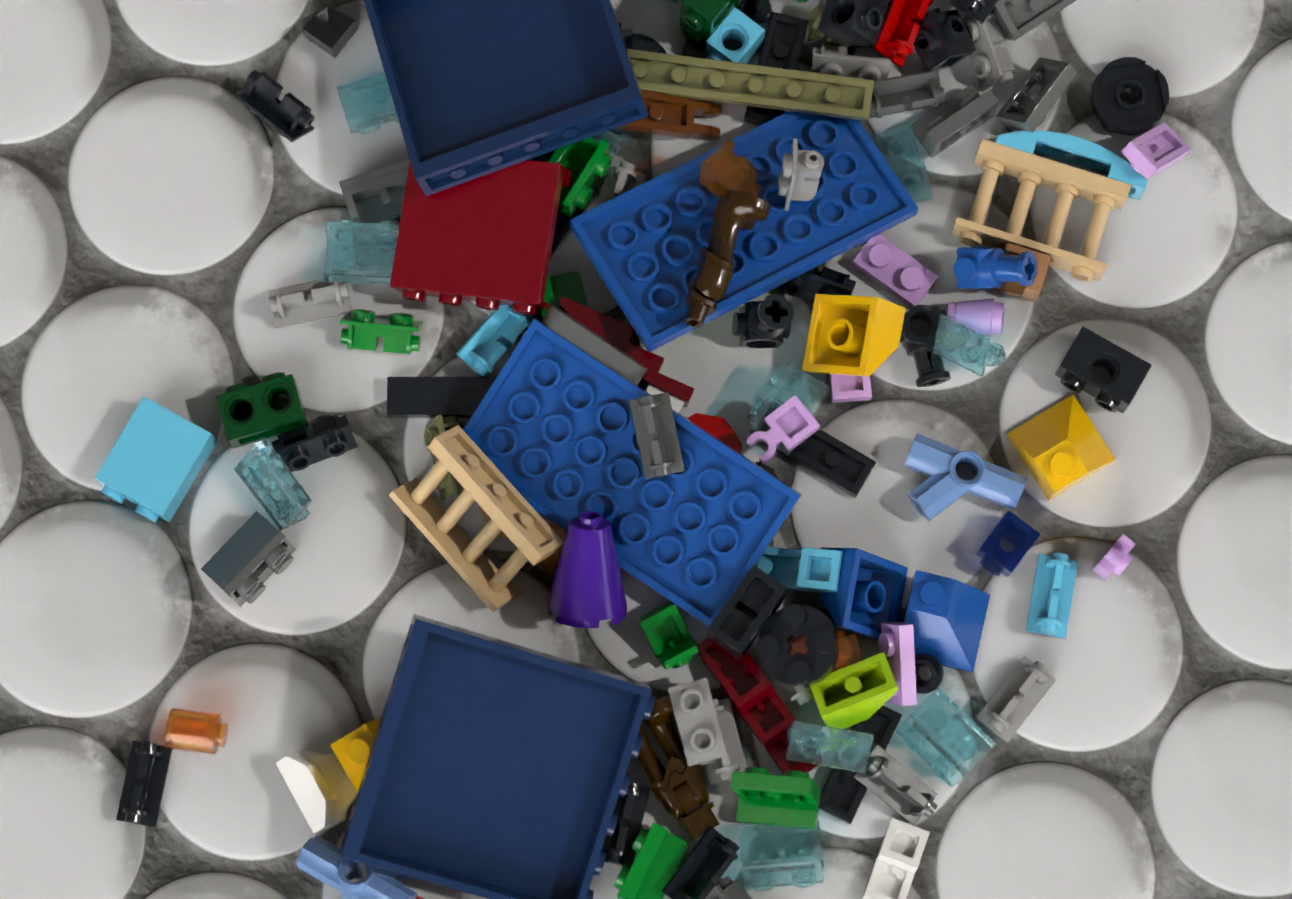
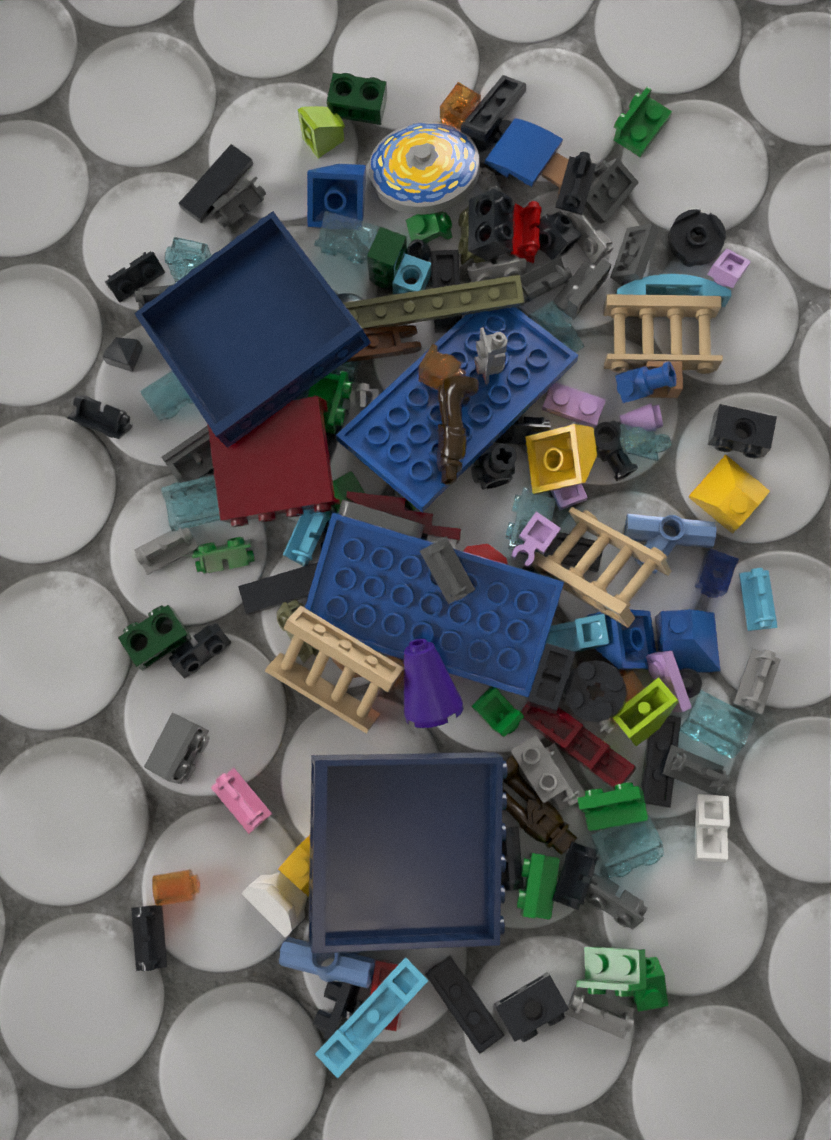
camera: 15 degrees left, 0 degrees up
medium azure brick [95,396,218,523] -> none
clear light blue bracket [234,439,312,531] -> none
clear light blue hinge [786,720,874,773] -> none
lavender plate [1092,534,1136,580] -> none
none -> bright pink hinge [211,768,272,834]
none -> tan fence [532,507,672,628]

